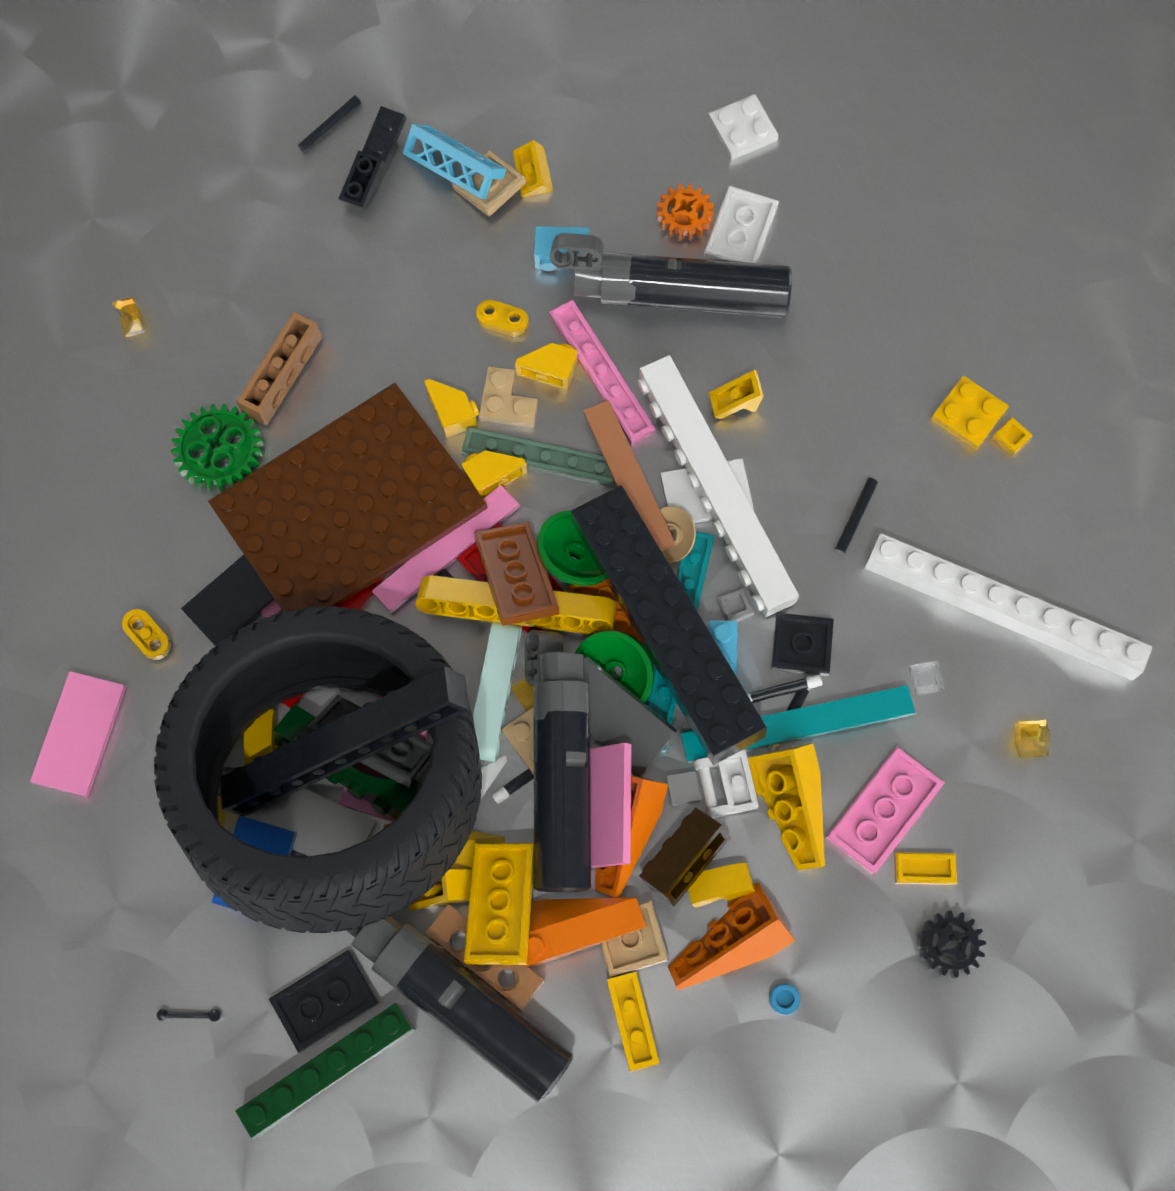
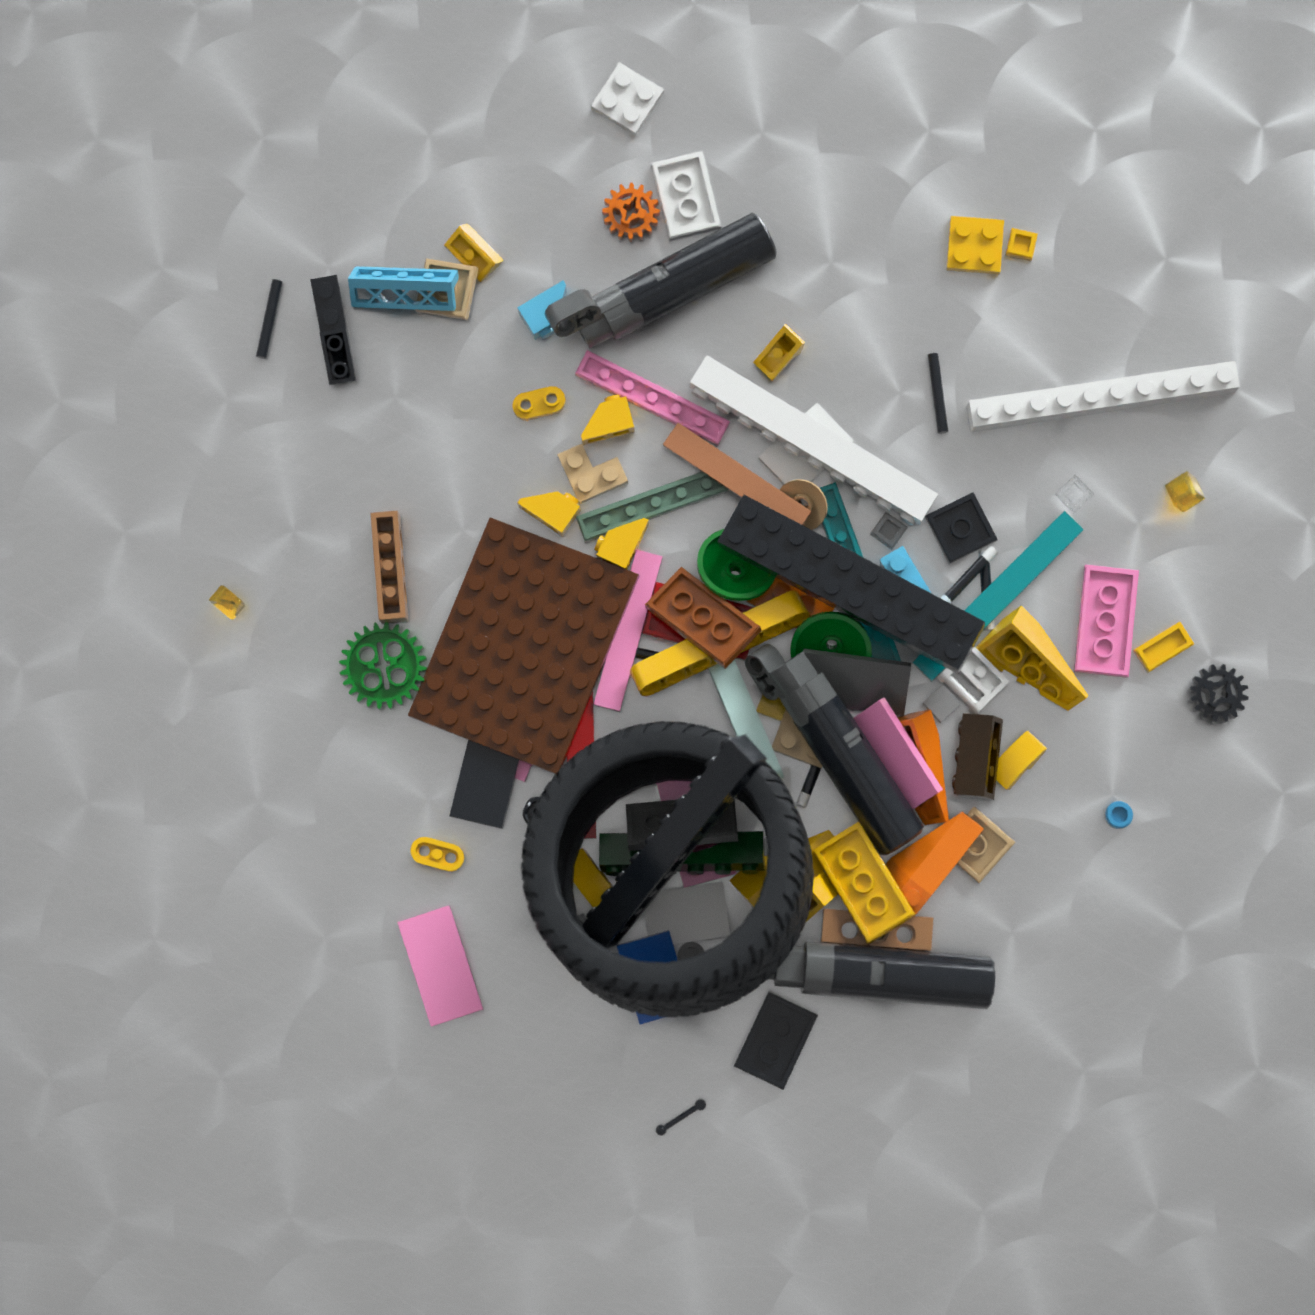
camera: 30 degrees left, 10 degrees up
dark green arch [235,1003,416,1138] -> none
yellow plate [607,972,660,1072] -> none
orange wedge [668,882,795,990] -> none

